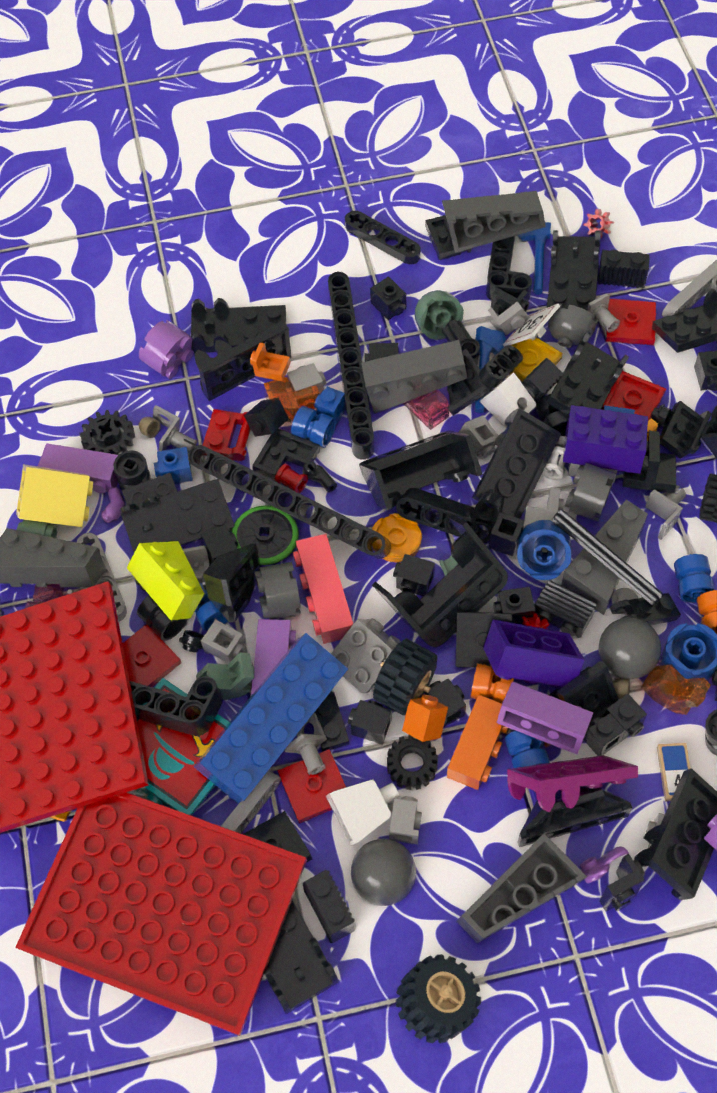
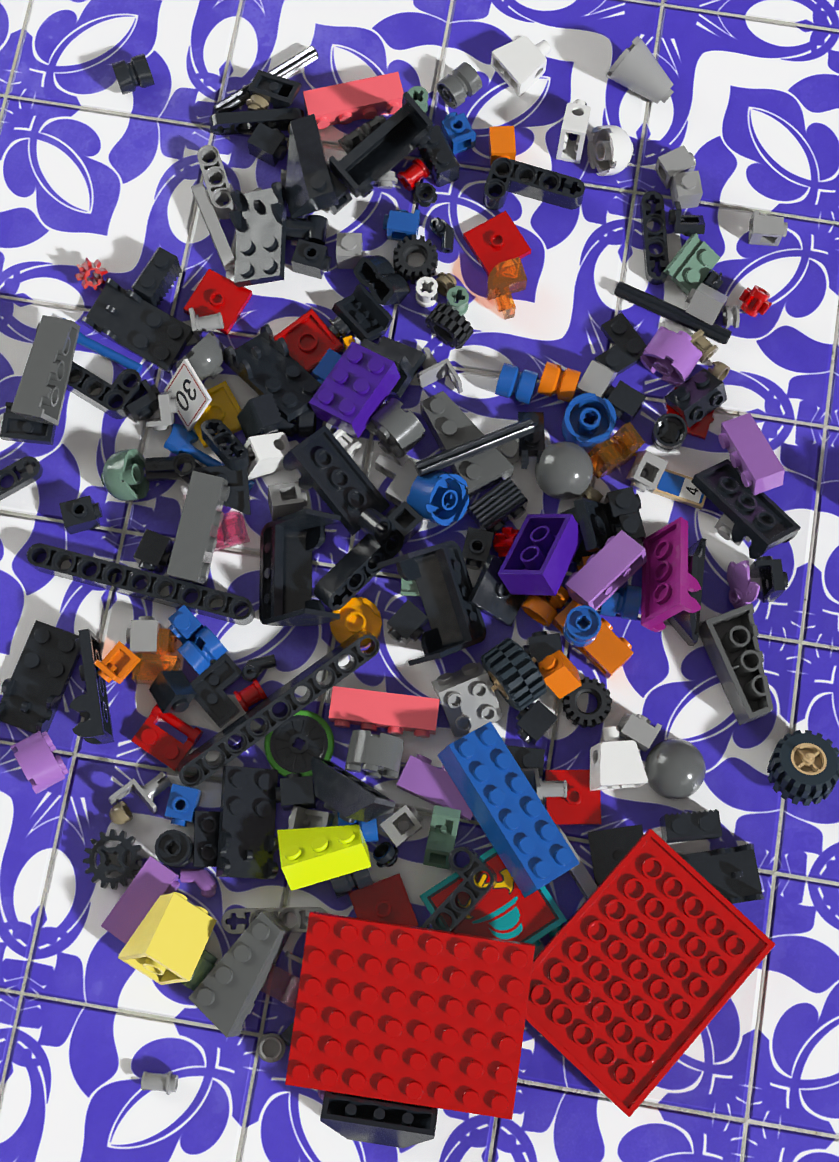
camera: 70 degrees left, 15 degrees up
none -> blue wheel [563,605,602,647]
none -> light grey brick [626,450,668,492]

